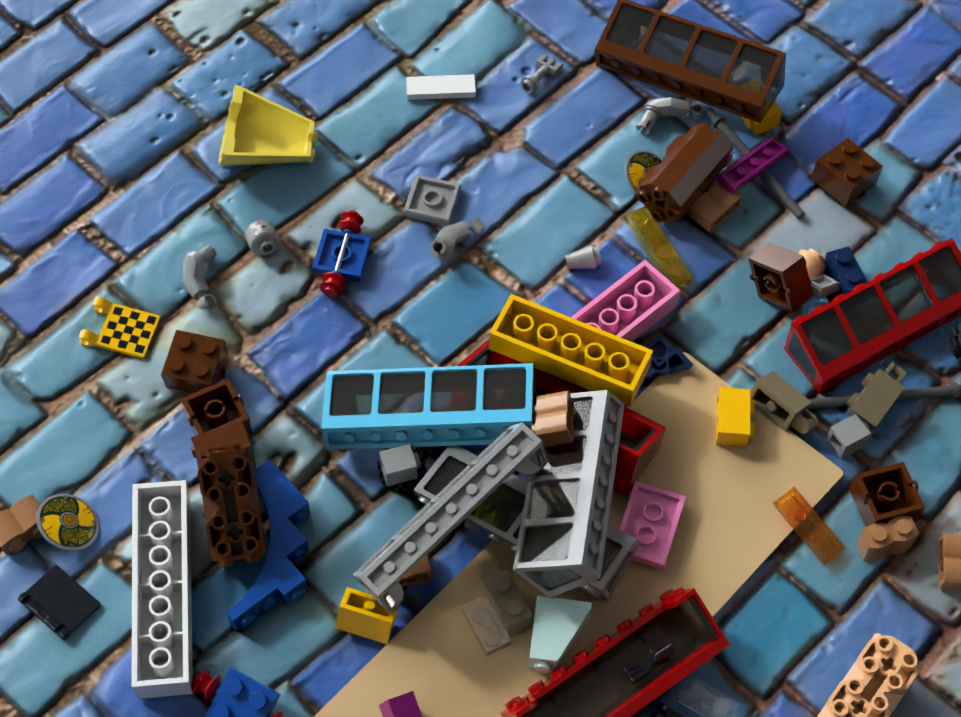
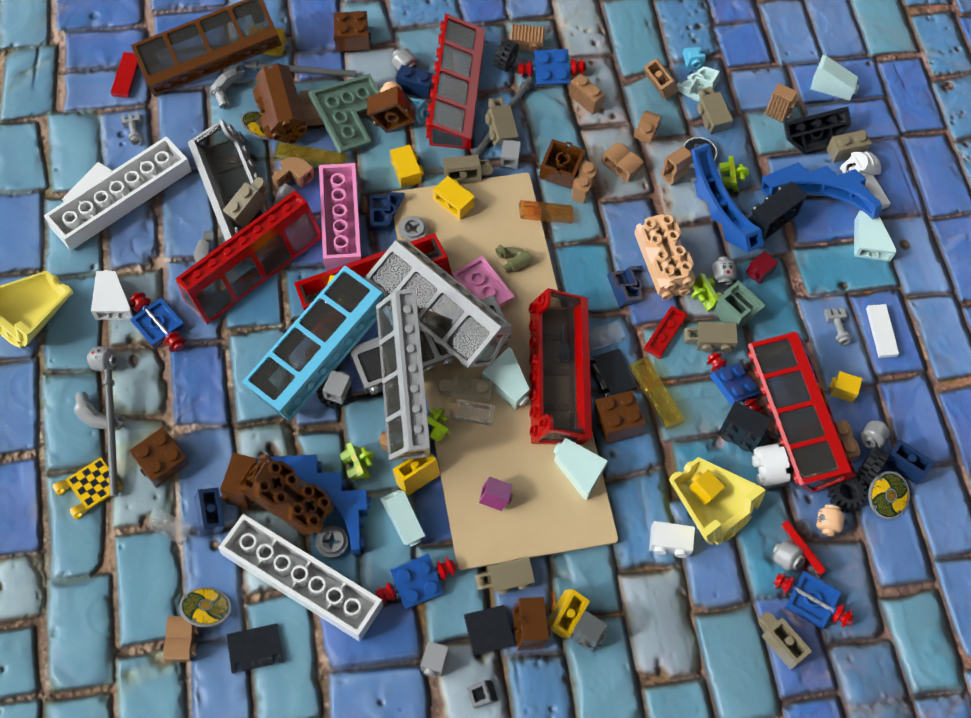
camera: 55 degrees left, 5 degrees up
reddish brown brick [181,378,252,436] -> none
light grey tile [403,175,462,226] -> none
yellow brick [489,294,653,407] -> none
medium nougat brick [532,390,575,447] -> none
magenta tile [716,136,789,194] -> none
light grey tile [810,273,840,298] -> none
none -> white brick [44,136,191,251]
none -> white slope [91,270,134,320]
none -> dark grey bar [102,369,118,497]
none -> red tile [110,52,139,98]
none -> clear plate [146,508,193,546]
none -> red window [175,191,322,325]
none -> window [188,120,285,262]
none -> dark blue brick [194,487,225,536]
none -> dark tan brick [222,177,269,228]
none -> medium nougat brick [272,157,315,190]
none -> sand green plate [308,74,380,154]
none -> light grey gear [315,526,348,559]
none -> lime hips [340,442,375,481]
none -> light aqua slope [380,490,425,546]
none -> yellow brick [390,145,424,188]
none -> light grey head [392,48,417,71]
none -> light grey gear [398,216,428,241]
none -> lime hips [427,407,452,442]
none -> olive plant [495,245,533,272]
none -> dark blue slope [607,266,643,308]

